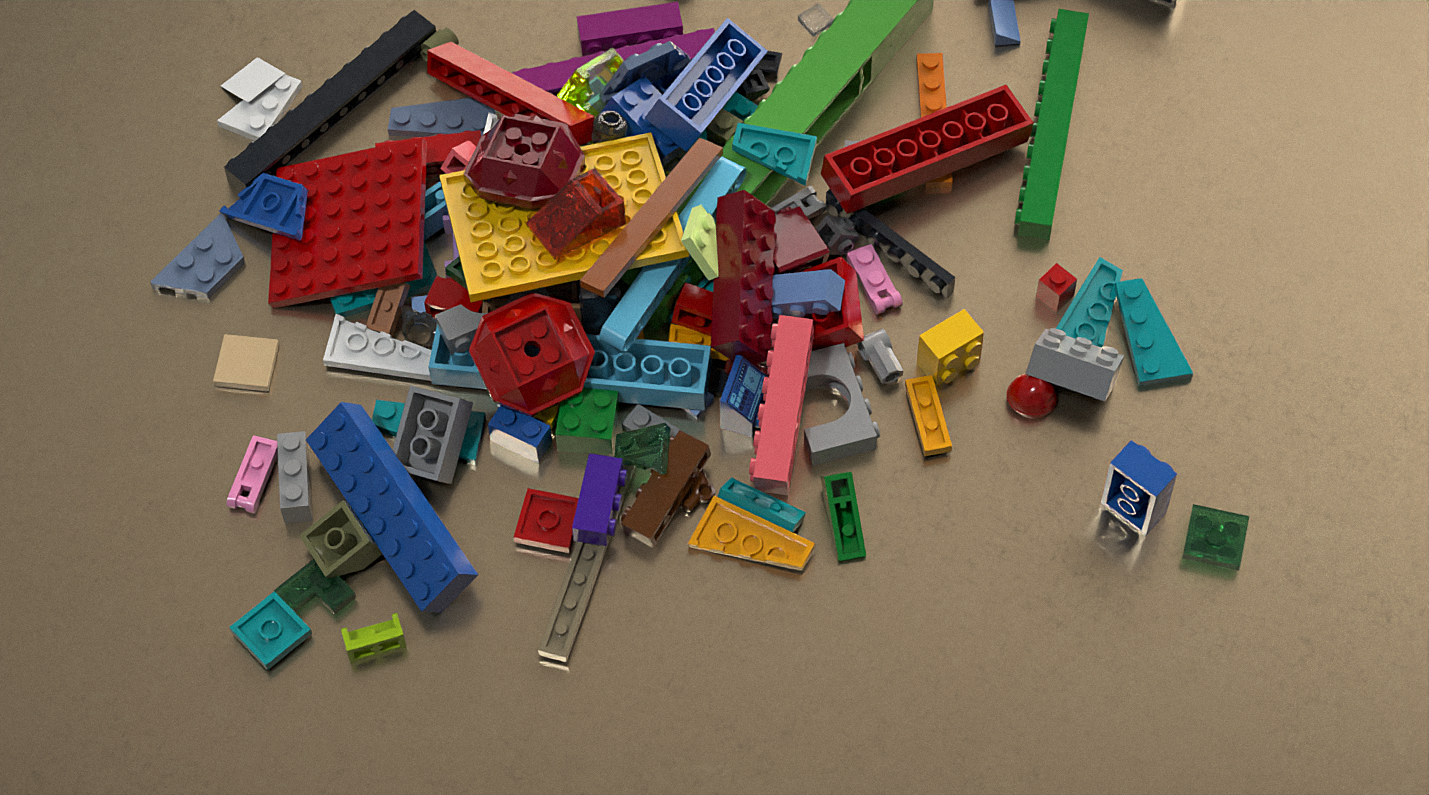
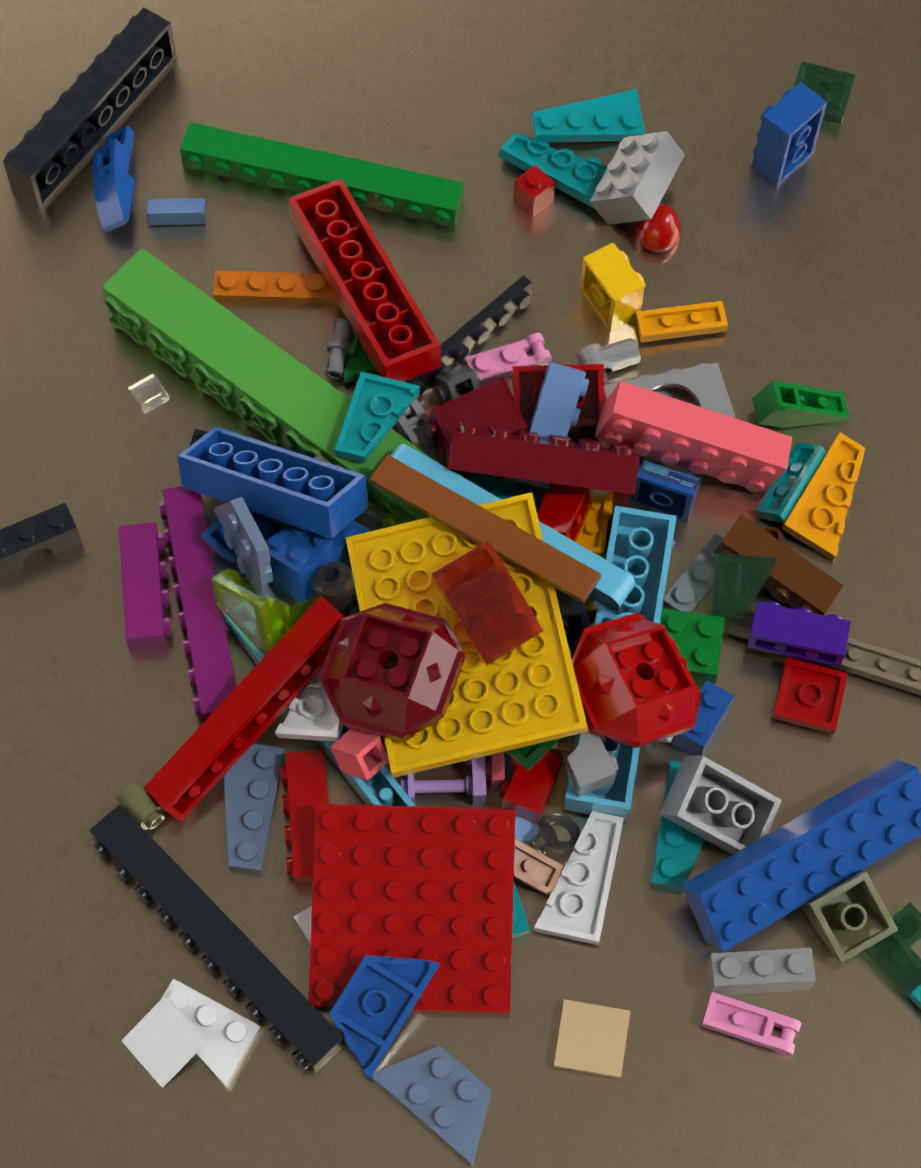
camera: 90 degrees left, 5 degrees up
yellowish green wing [681,205,719,280] -> none

